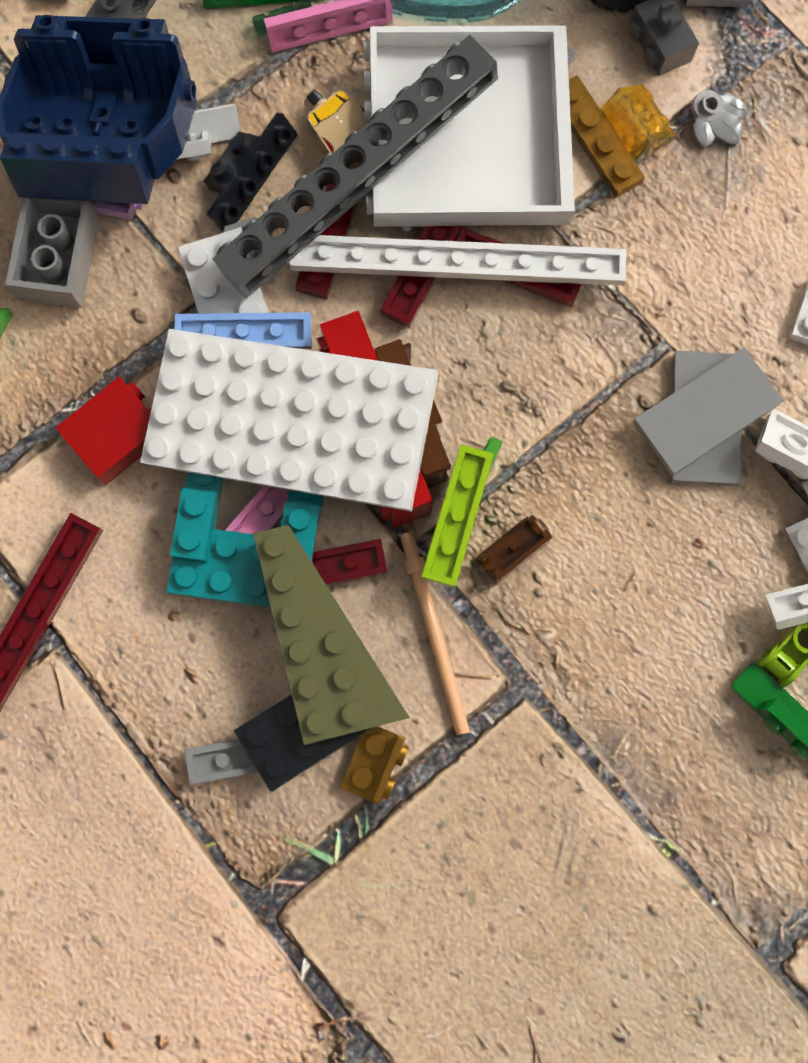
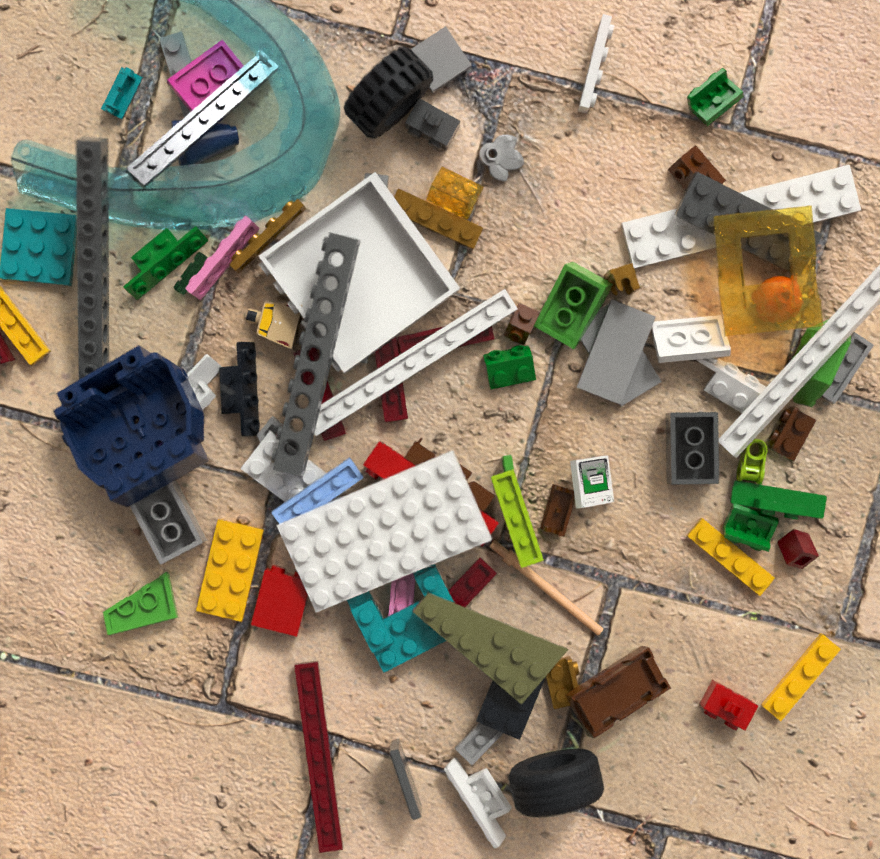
camera: 30 degrees left, 10 degrees up
none -> yellow plate [196,519,265,622]
none -> pearl gold plate [229,198,306,274]
none -> dark grey tile [389,739,422,820]
none -> white bracket [444,758,512,848]
none -> green bracket [483,345,536,390]
none -> reddish brown bracket [504,303,540,345]
none -> black tyre [508,749,604,817]
none -> bright green slope [534,262,613,349]
none -> reddish brown piece [565,646,671,739]
none -> tile [570,455,614,508]
none -> pearl gold hinge [604,263,640,296]
none -> dark grey brick [666,412,719,484]
none -> yellow plate [686,518,775,596]
none -> red brick [699,679,759,731]
none -> green bracket [723,503,779,552]
none -> yellow plate [761,633,841,721]
none -> dark red panel [777,529,819,569]

